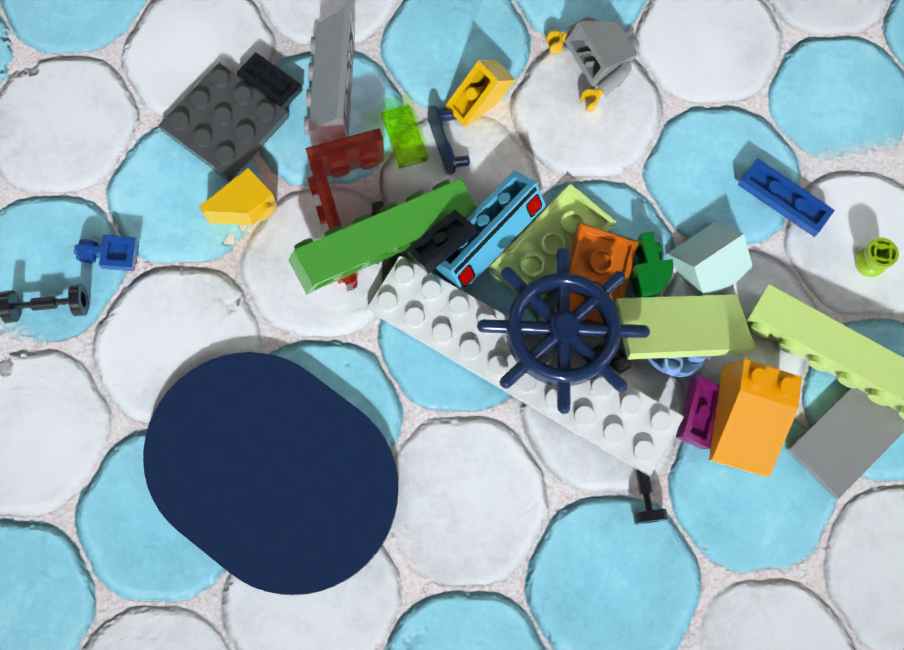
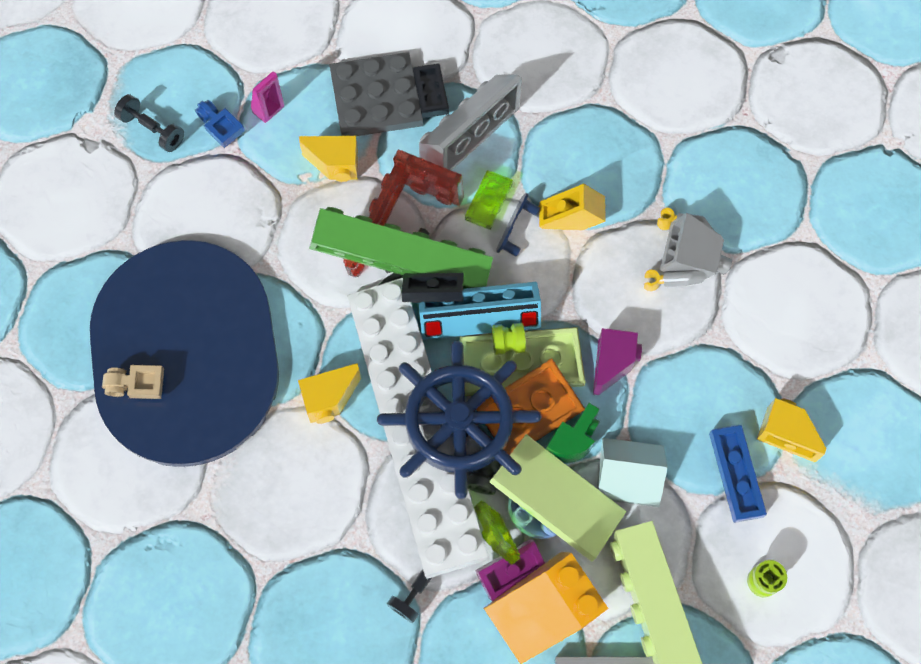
camera: 45 degrees right, 5 degrees down
none -> tan plate [102,365,164,399]
none -> dark pink slope [251,71,284,123]
none -> yellow slope [298,363,361,424]
none -> clear neon green plate [474,500,520,565]
none -> lime wheel [492,323,526,355]
none -> magenta slope [593,328,642,395]
none -> yellow slope [757,398,827,462]

